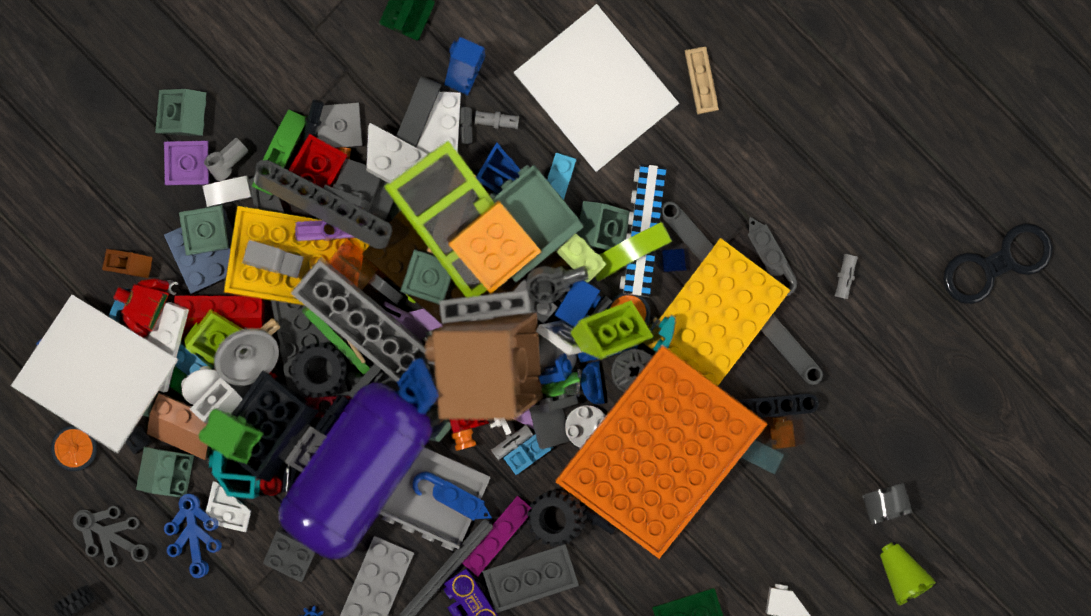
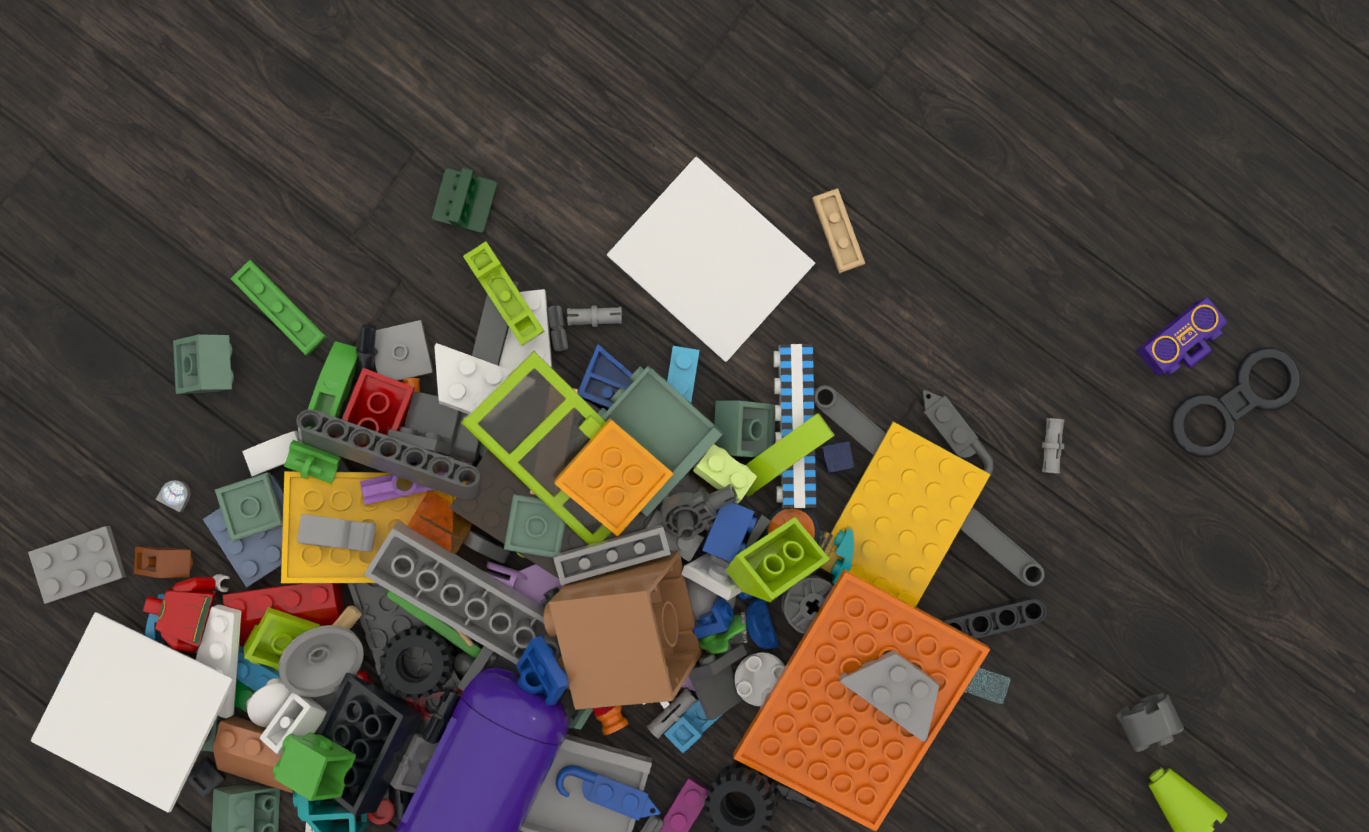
camera: 15 degrees left, 0 degrees up
orange wheel [51,425,97,471] -> none
medium lavender plate [164,141,209,186] -> none
light grey piece [204,138,248,181] -> none
blue wedge [444,37,486,95] -> none
clear orange brick [770,417,795,449] -> none
none -> light grey plate [28,526,126,604]
none -> tile [156,480,191,512]
none -> bright green tile [231,260,327,356]
none -> bright green hips [284,440,341,484]
none -> lime slope [463,242,545,346]
none -> light grey wing [839,650,939,742]
none -> dark purple piece [1136,297,1227,375]

